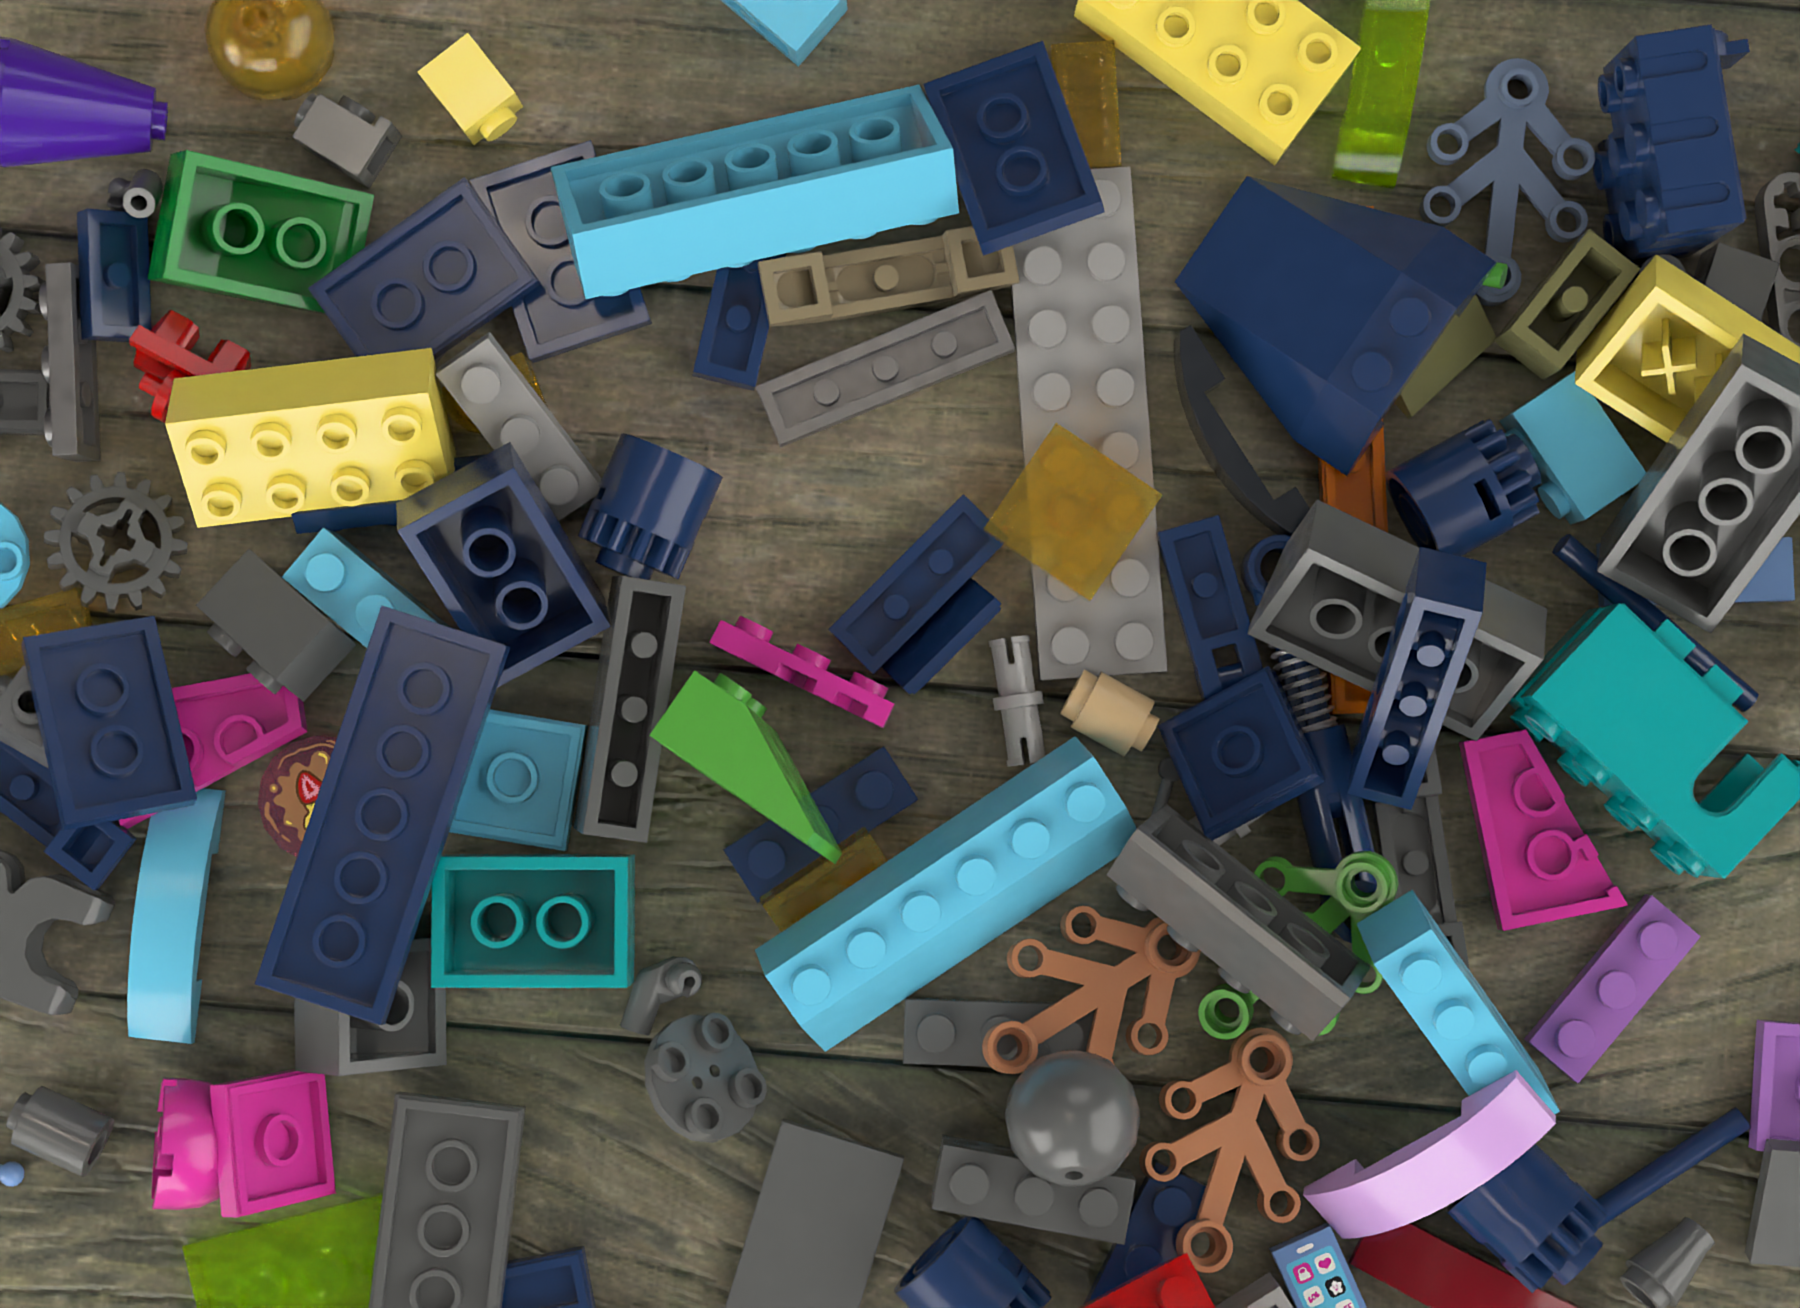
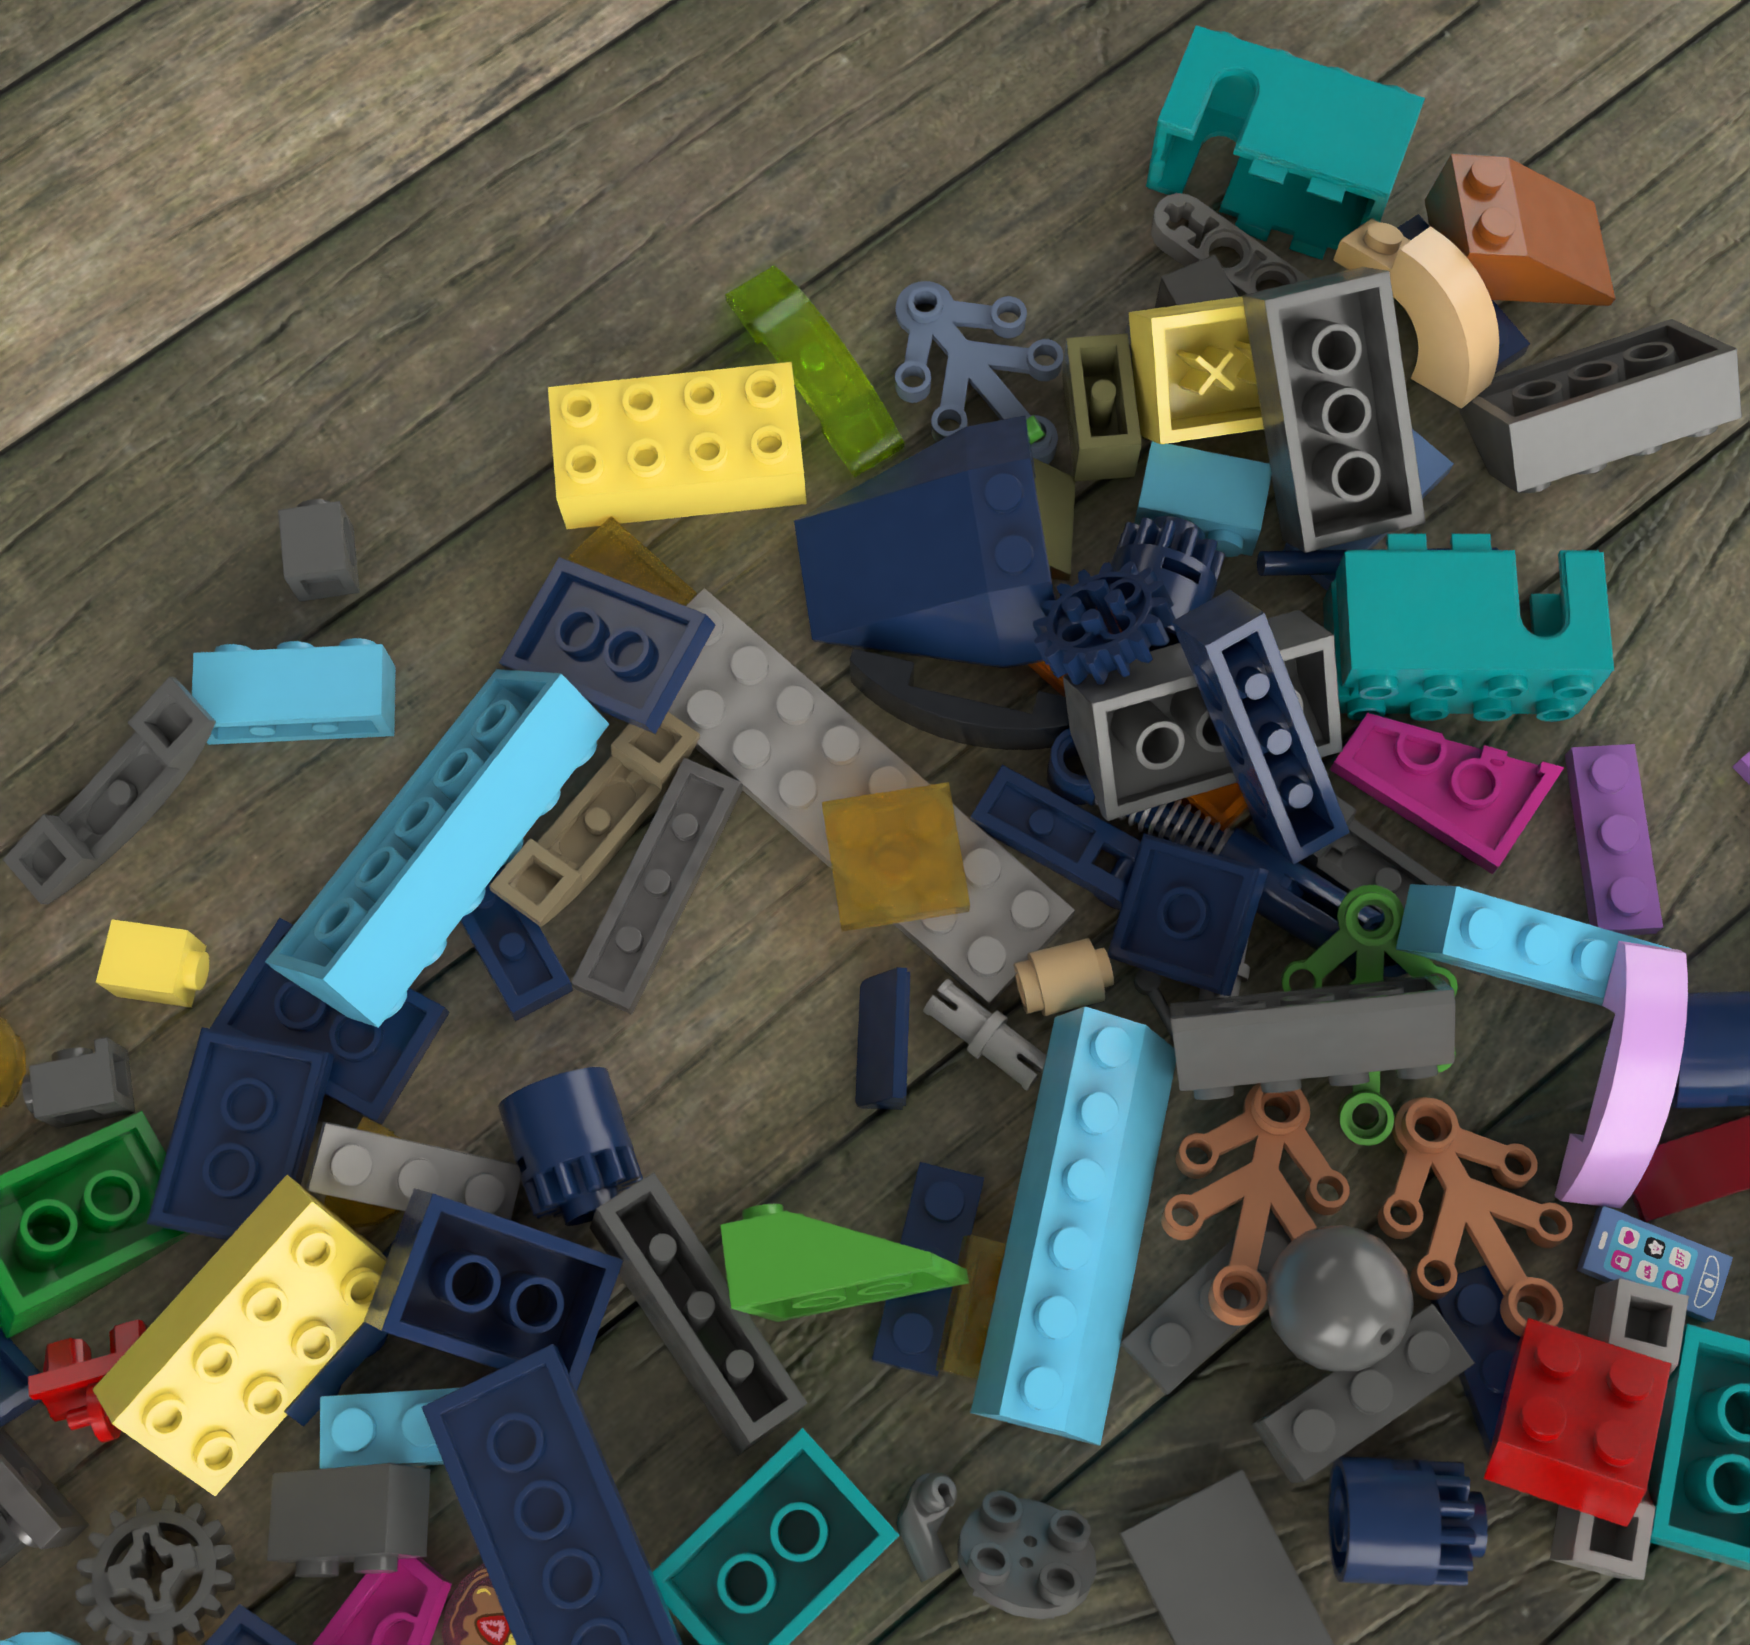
camera: 40 degrees left, 15 degrees down
medium azure tile [449,709,588,851] -> none
dark pink wing [709,616,894,728] -> none
dark blue plate [828,494,1008,675] -> none
dark blue piece [1593,24,1750,265] -> none
none -> dark blue gear [1033,561,1176,685]

